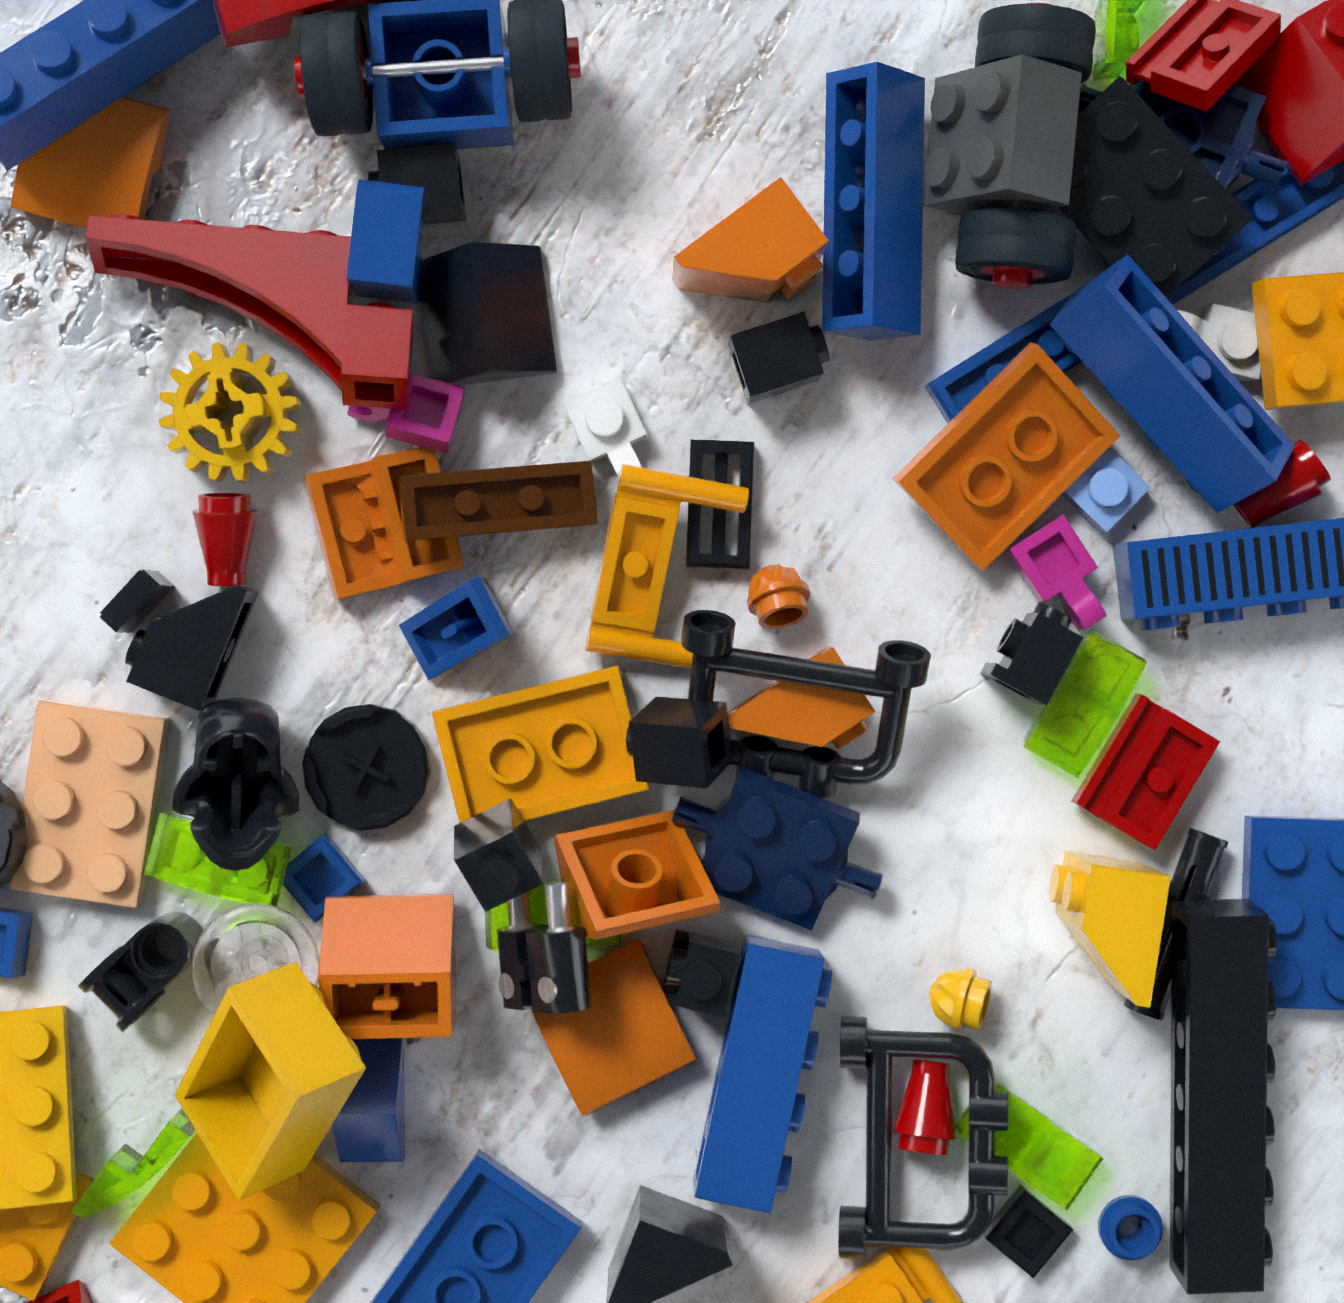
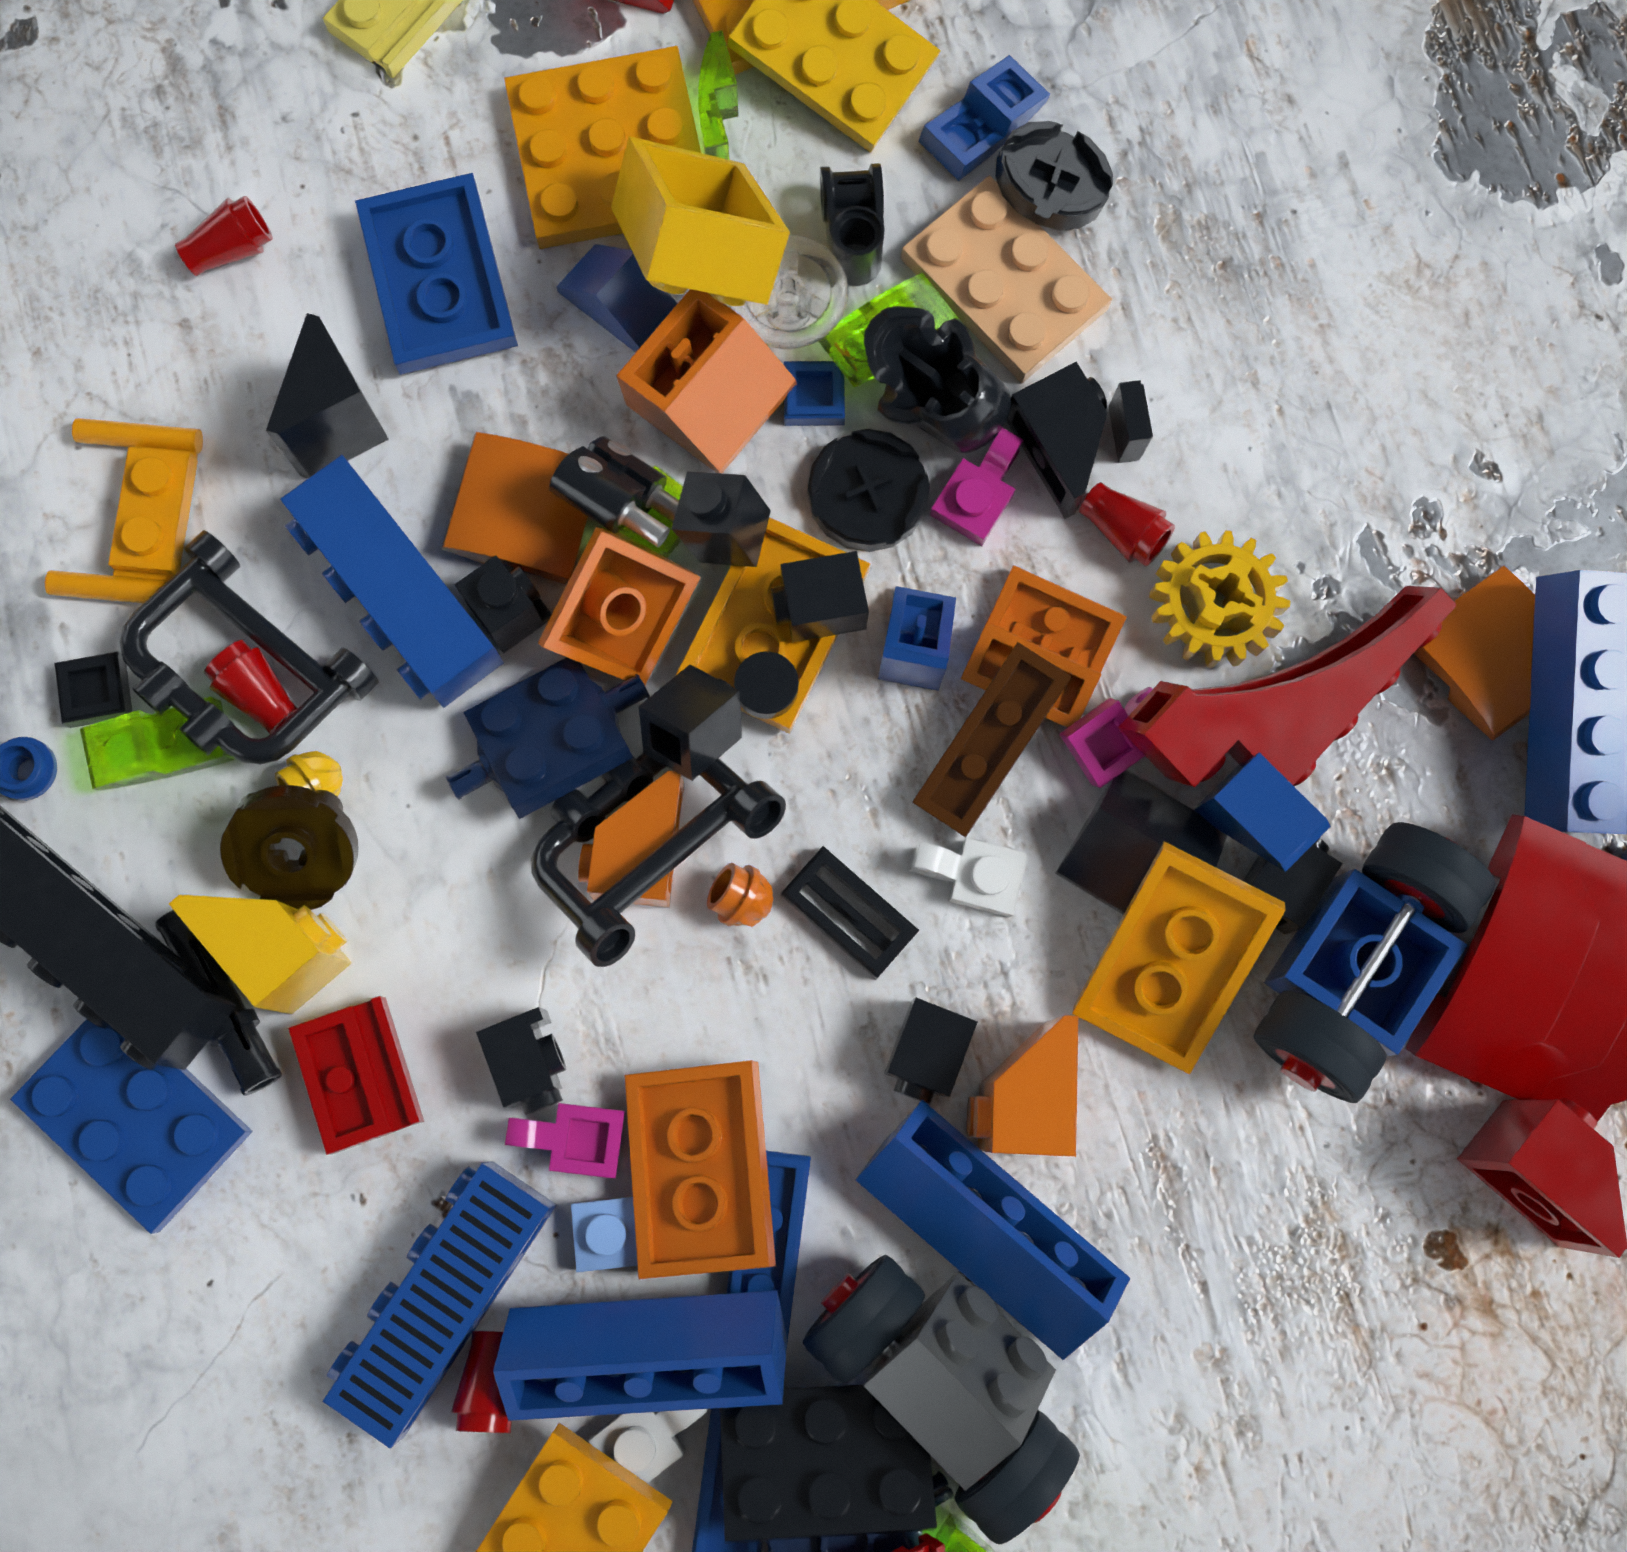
camera: 125 degrees right, 10 degrees down
light orange plate [585,464,749,669] -> none
clear neon green slope [1024,629,1147,778] -> none
none -> dark brown plate [220,785,359,910]
none -> black tile [734,651,799,719]
none -> black brick [770,551,869,643]
none -> dark pink plate [930,428,1023,546]
none -> light orange plate [1072,841,1286,1075]

